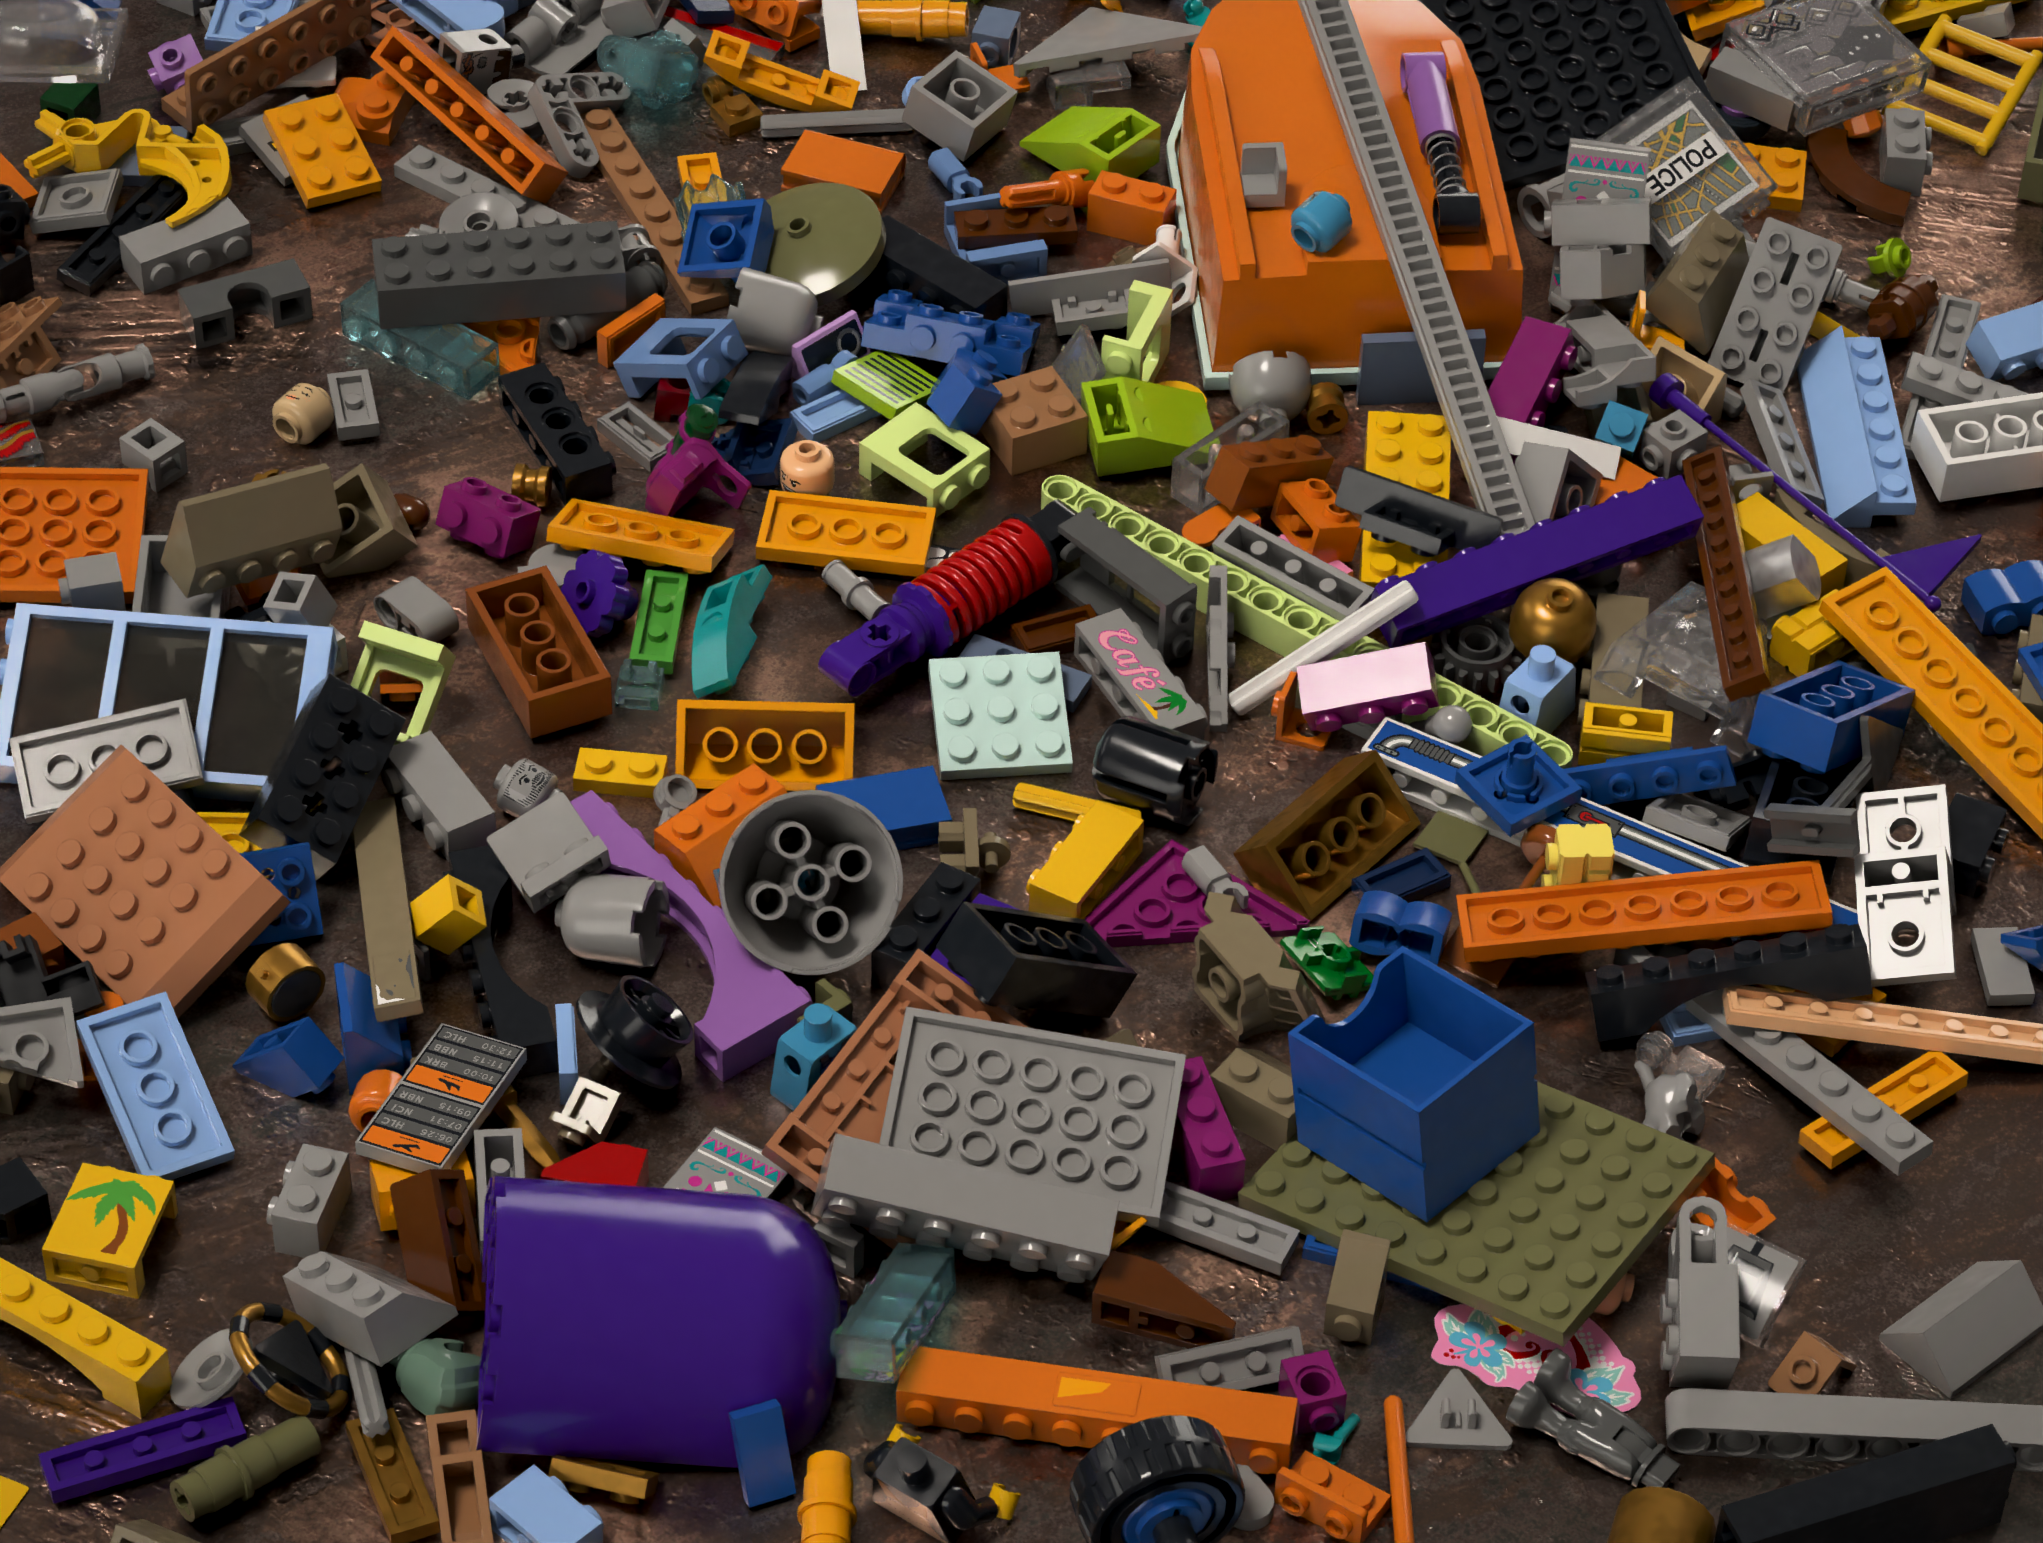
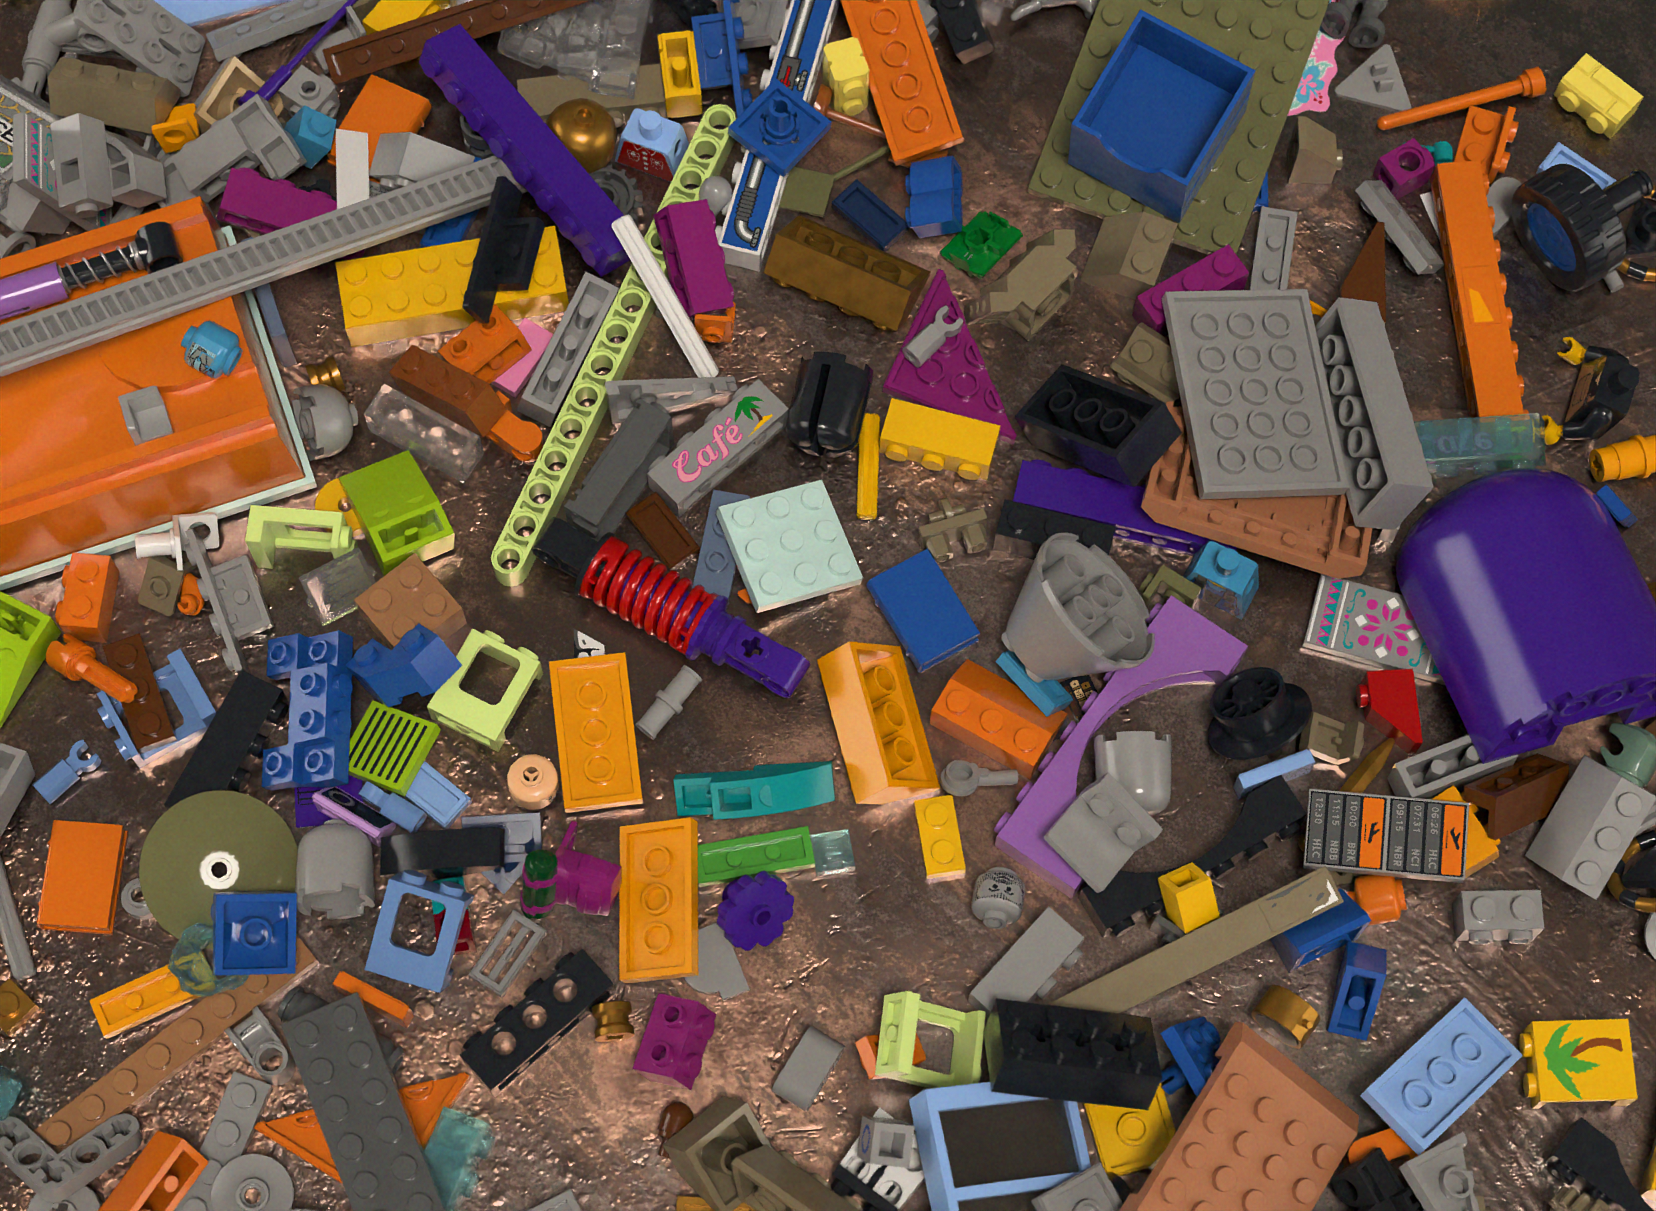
camera: 105 degrees left, 25 degrees up
dark orange brick [465,565,613,739] -> none

